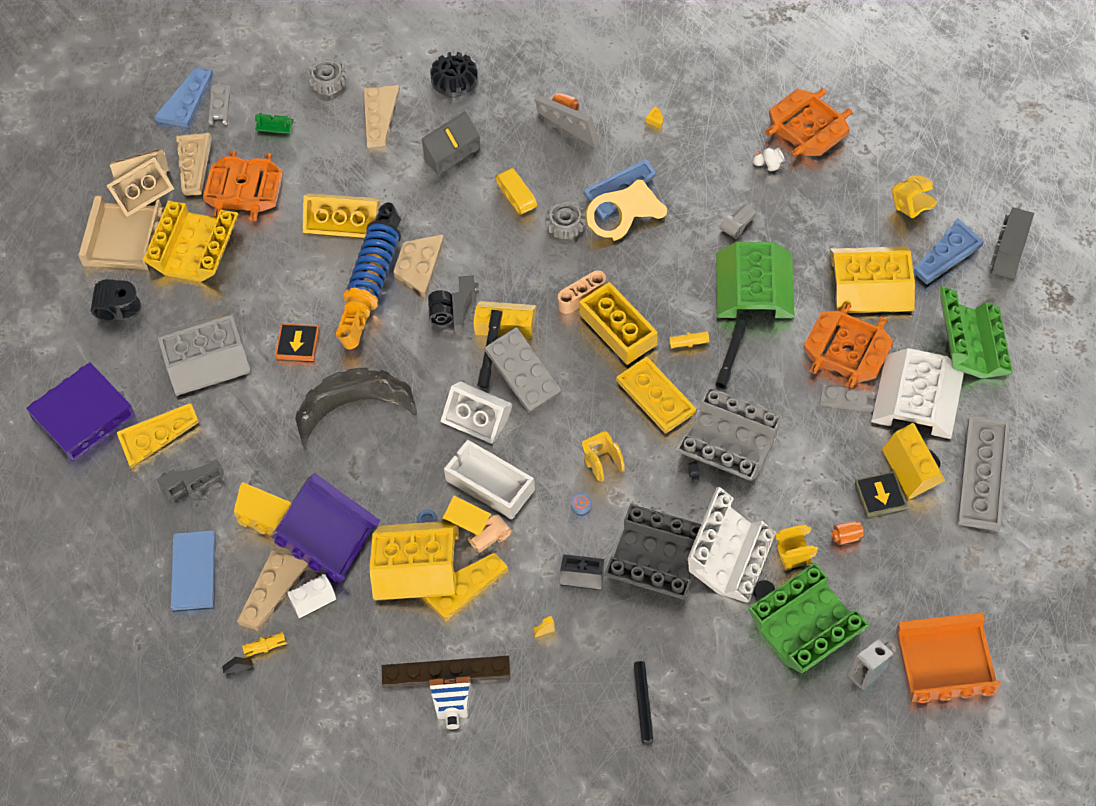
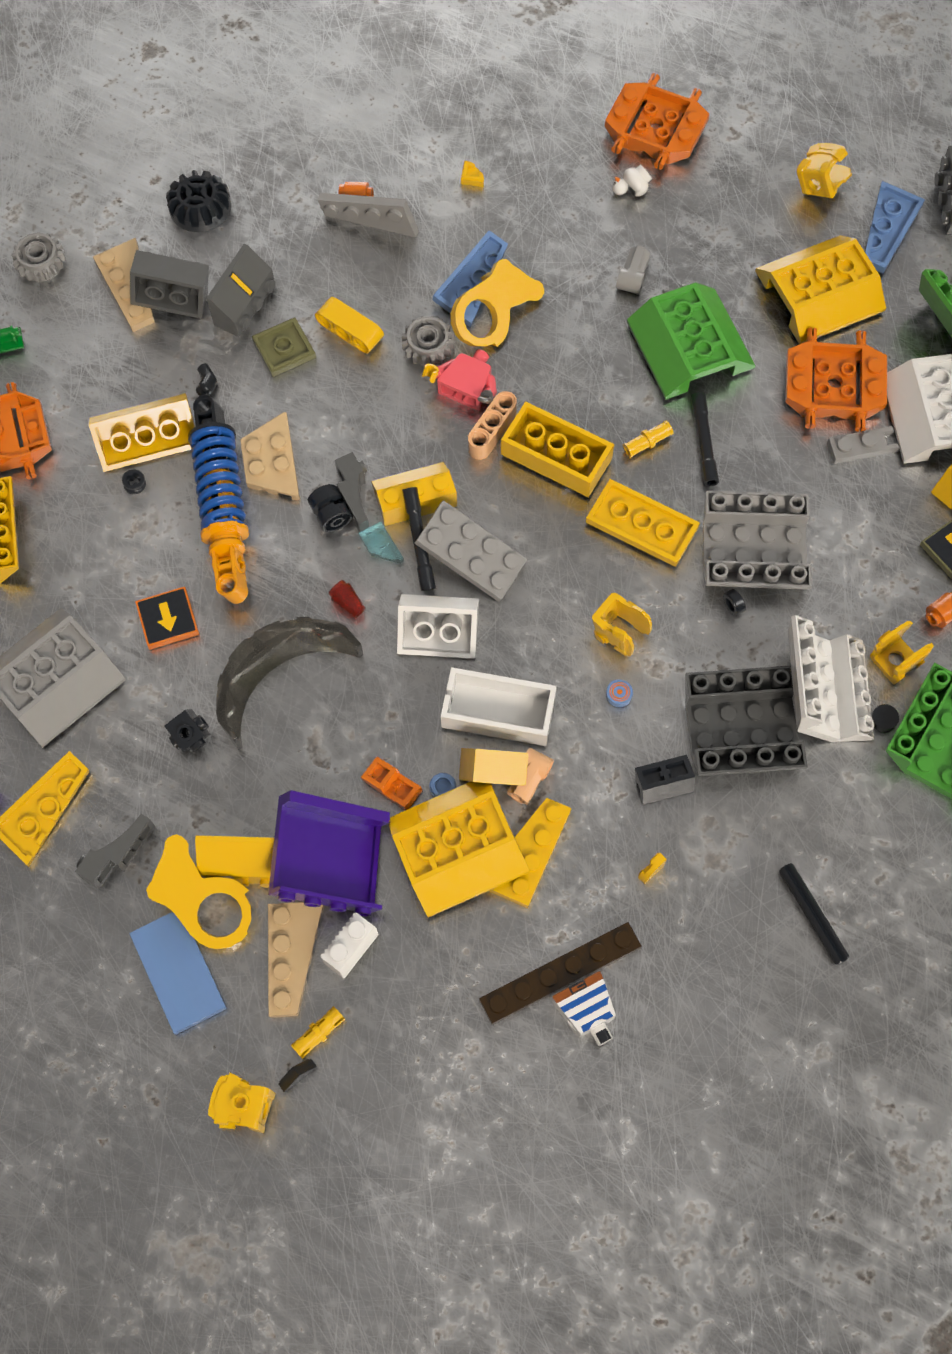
camera: 25 degrees left, 10 degrees up
none -> black bush [122,469,146,495]
none -> dark grey brick [130,250,209,319]
none -> yellow animal [146,834,252,949]
none -> black brick [164,709,211,752]
none -> black arm [196,363,217,396]
none -> yellow piece [208,1072,276,1134]
none -> olive tile [252,317,316,377]
none -> clear red cone [328,580,366,618]
none -> clear light blue tile [359,522,404,564]
none -> orange slope [361,757,423,810]
none -> coral torso [421,349,497,411]

